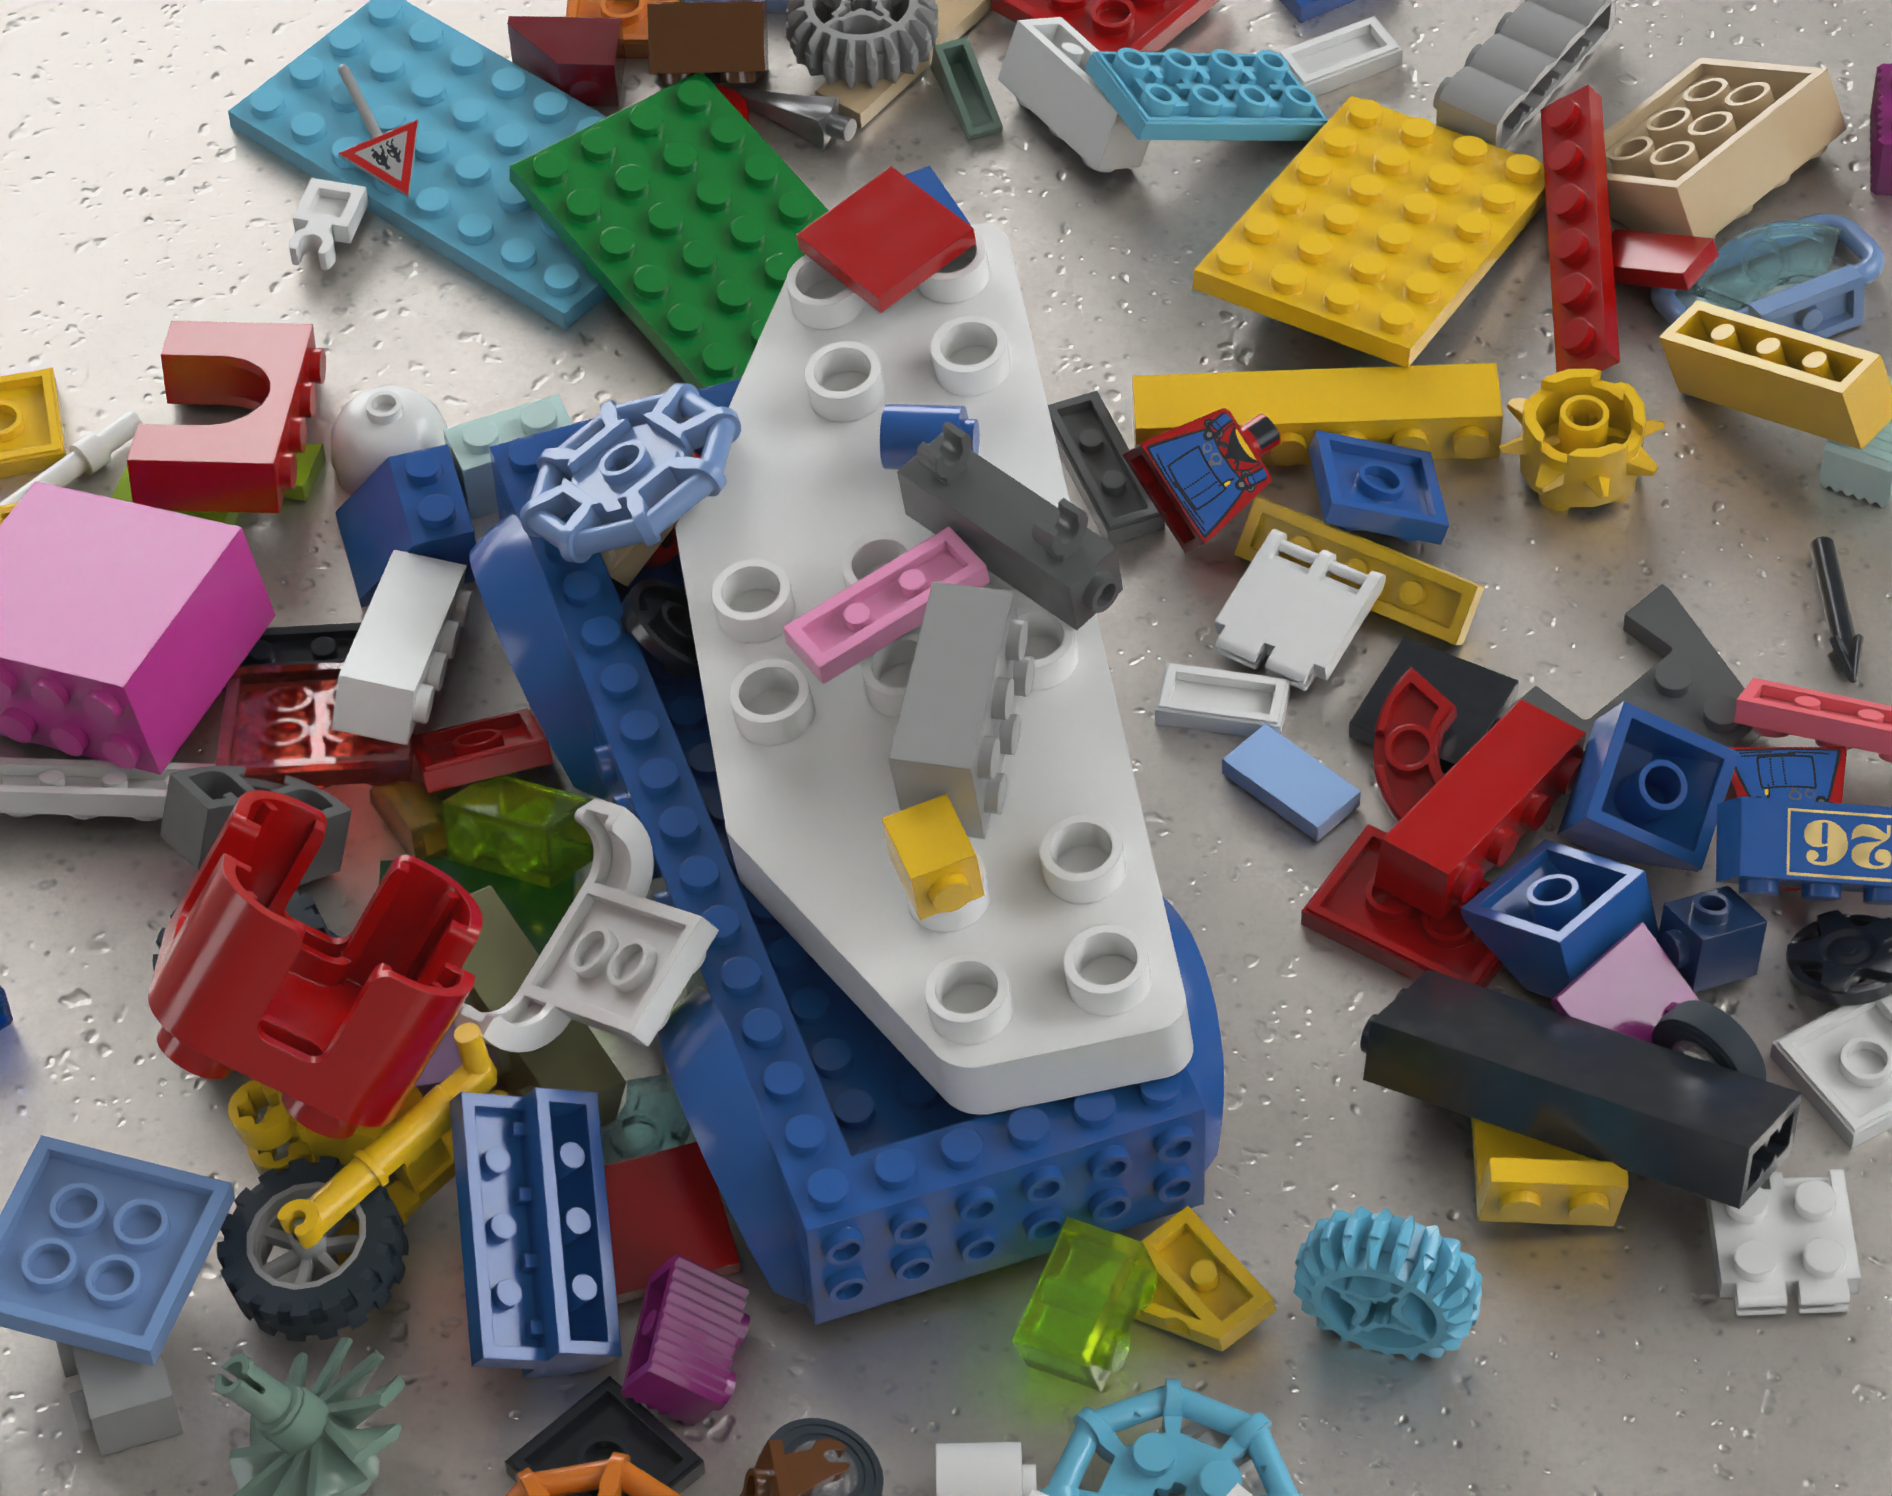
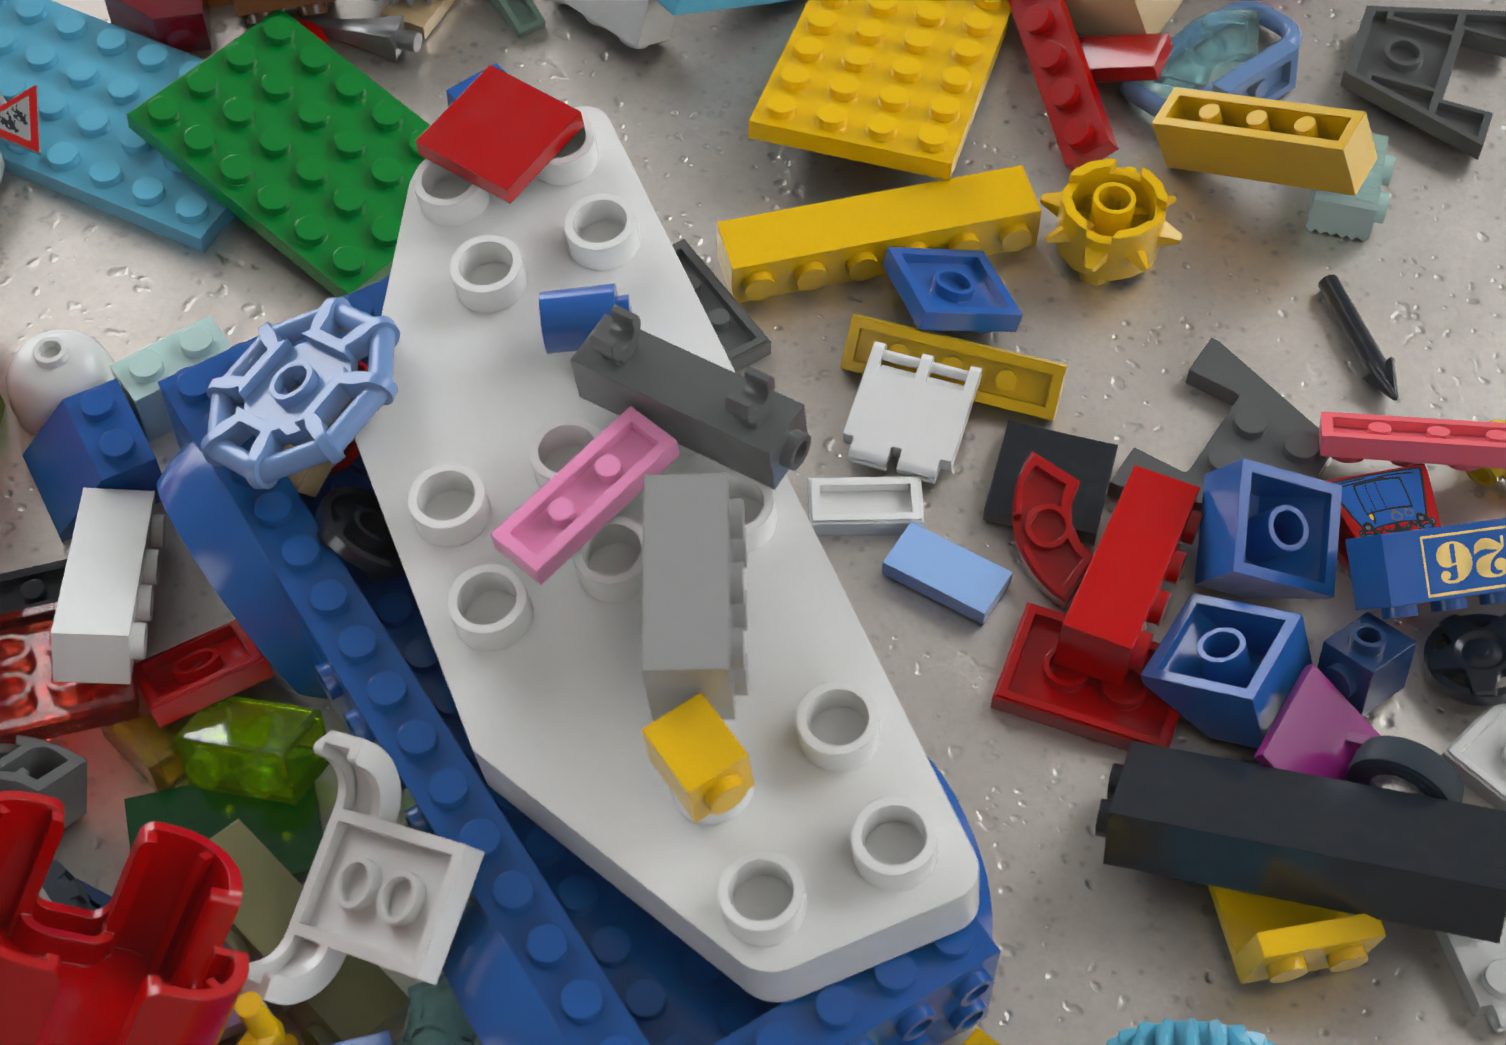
camera: 15 degrees left, 5 degrees up
torso [1122,408,1281,553] -> none

